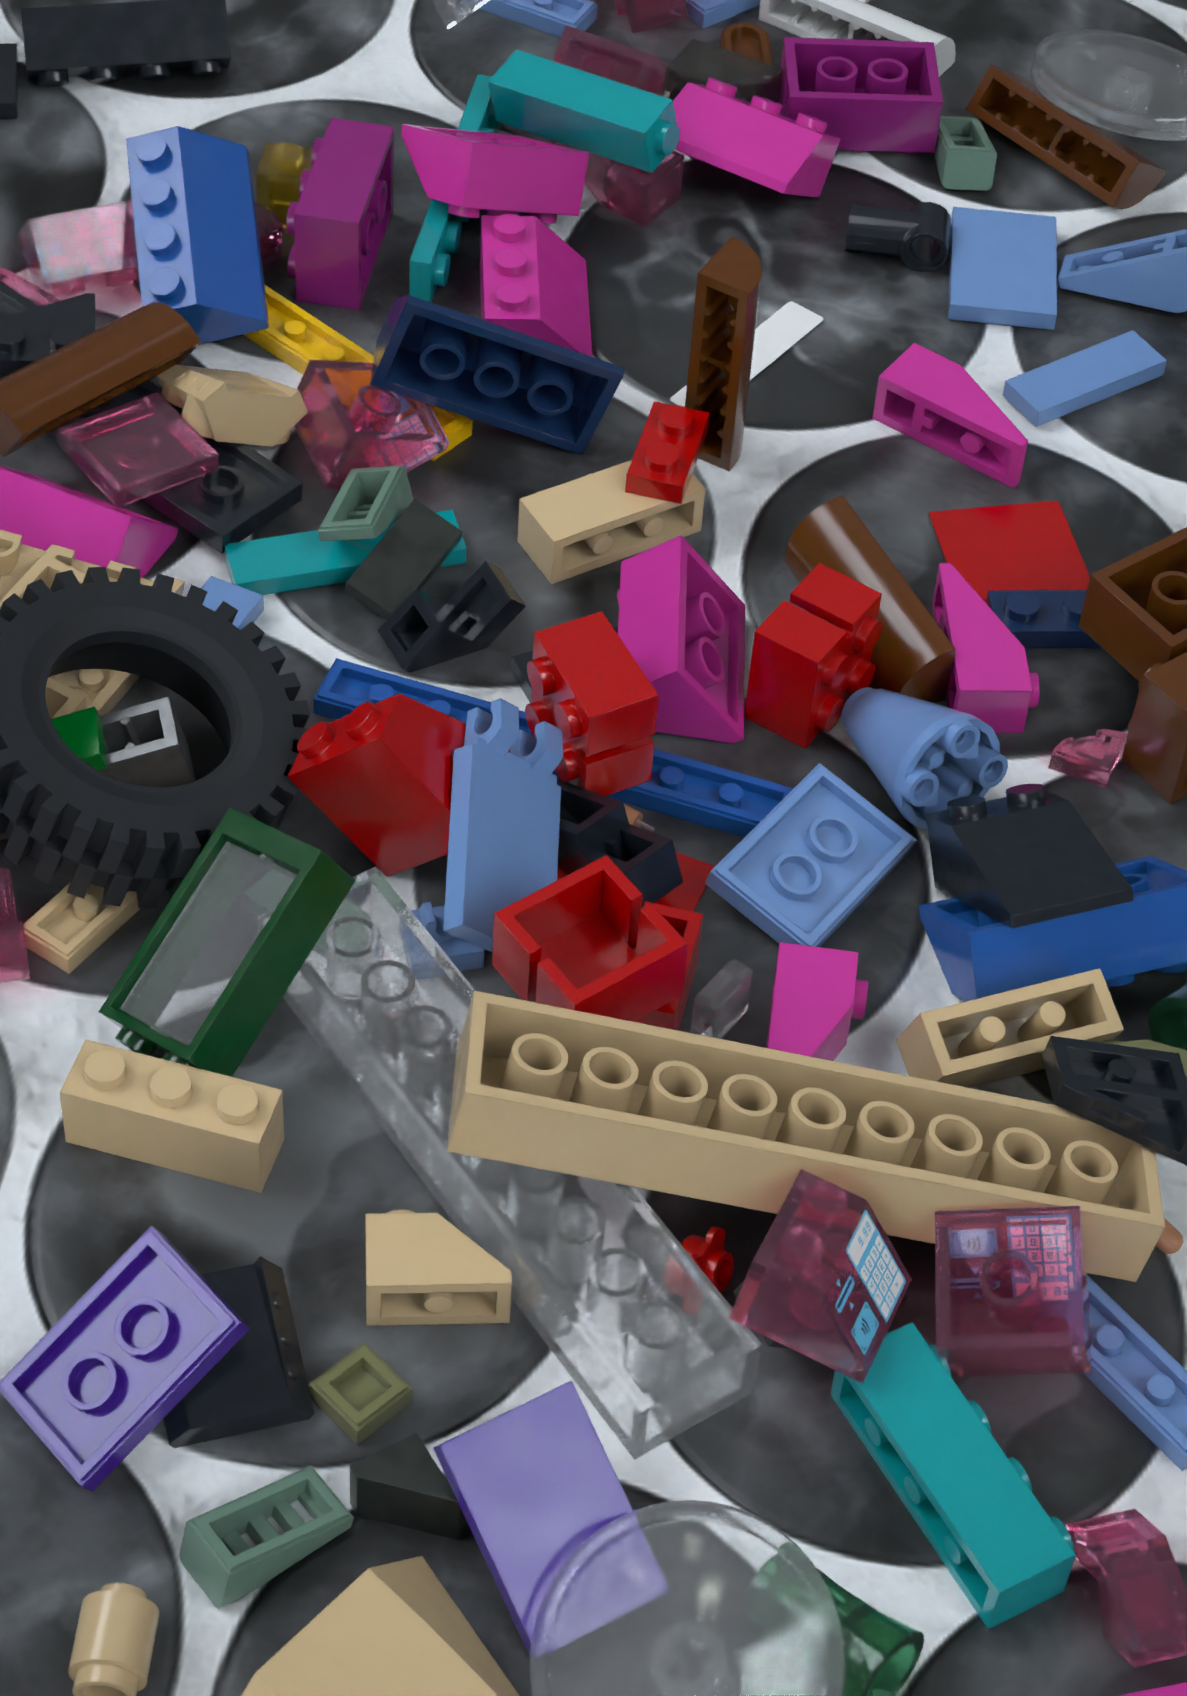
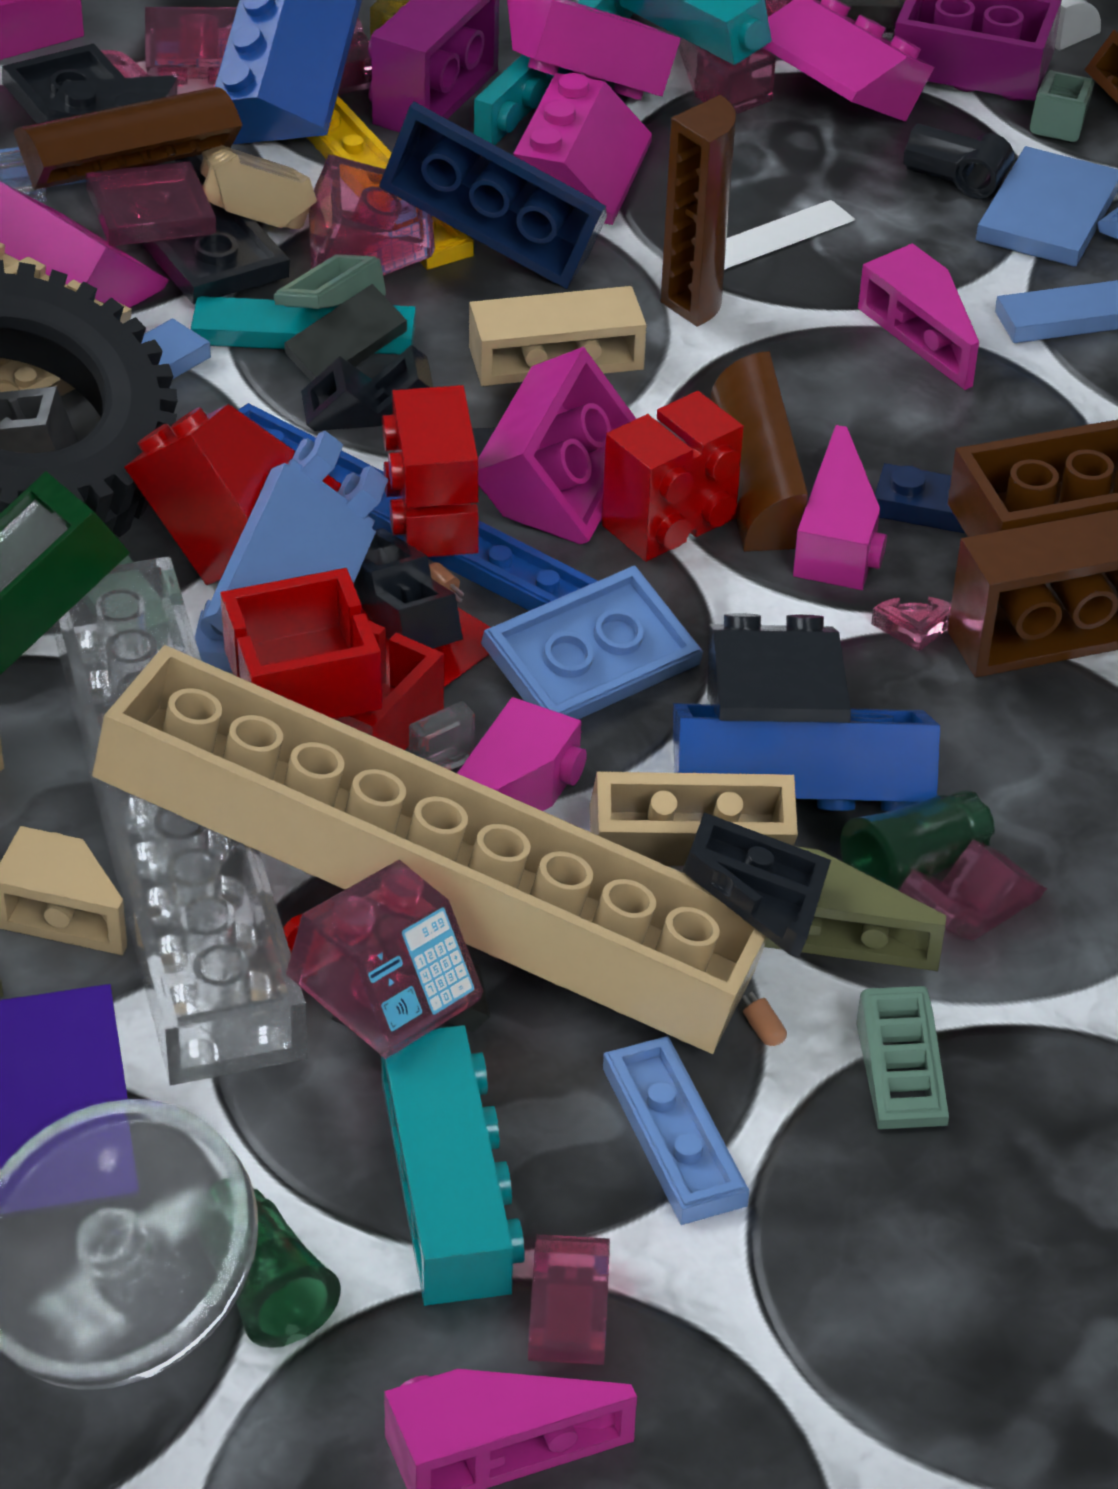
camera: 20 degrees right, 5 degrees down
red plate [625,401,709,504] -> none
medium blue cone [841,687,1008,830] -> none
red sticker [929,501,1090,603] -> none
clear pink slope [935,1206,1092,1377] -> none

